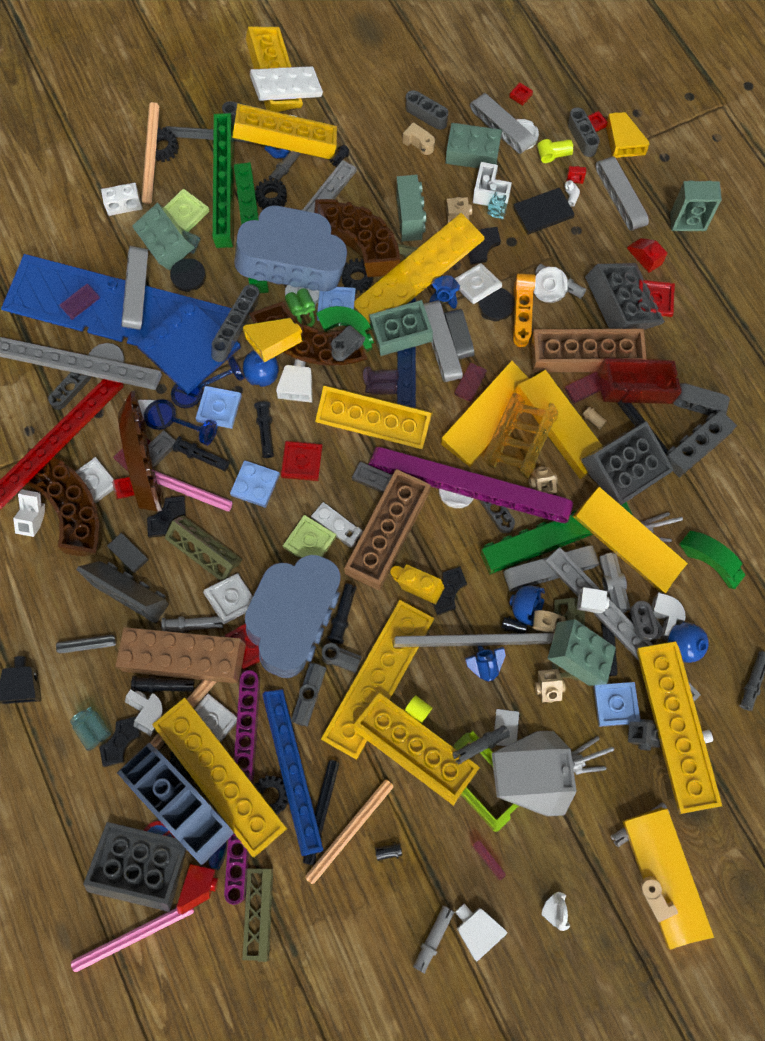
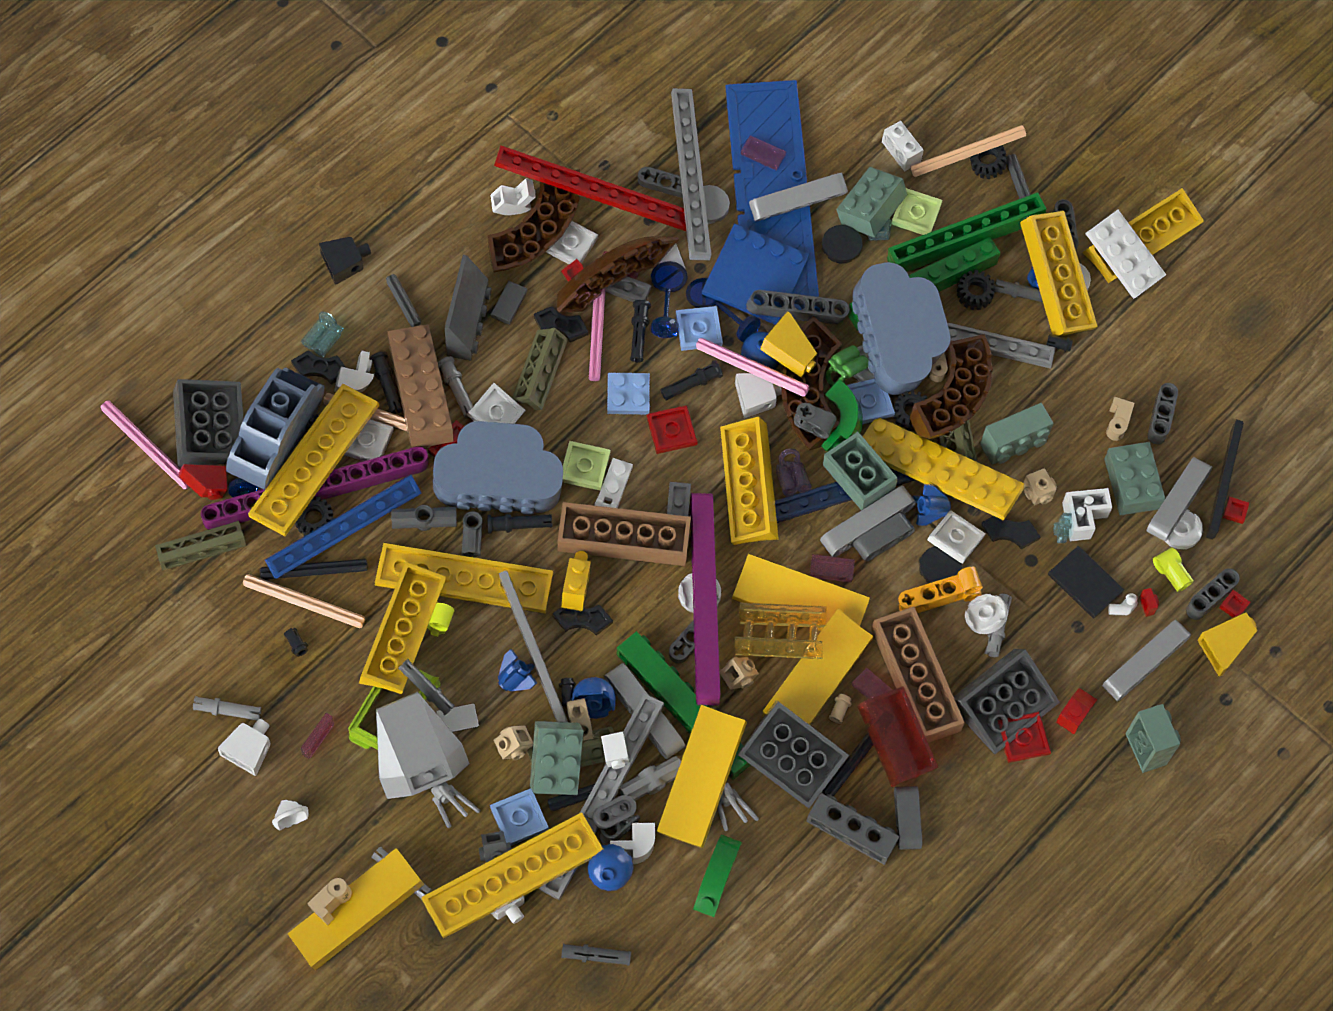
camera: 65 degrees right, 5 degrees down
none -> bright pink axle [696,338,809,396]
none -> black tile [1206,419,1244,540]

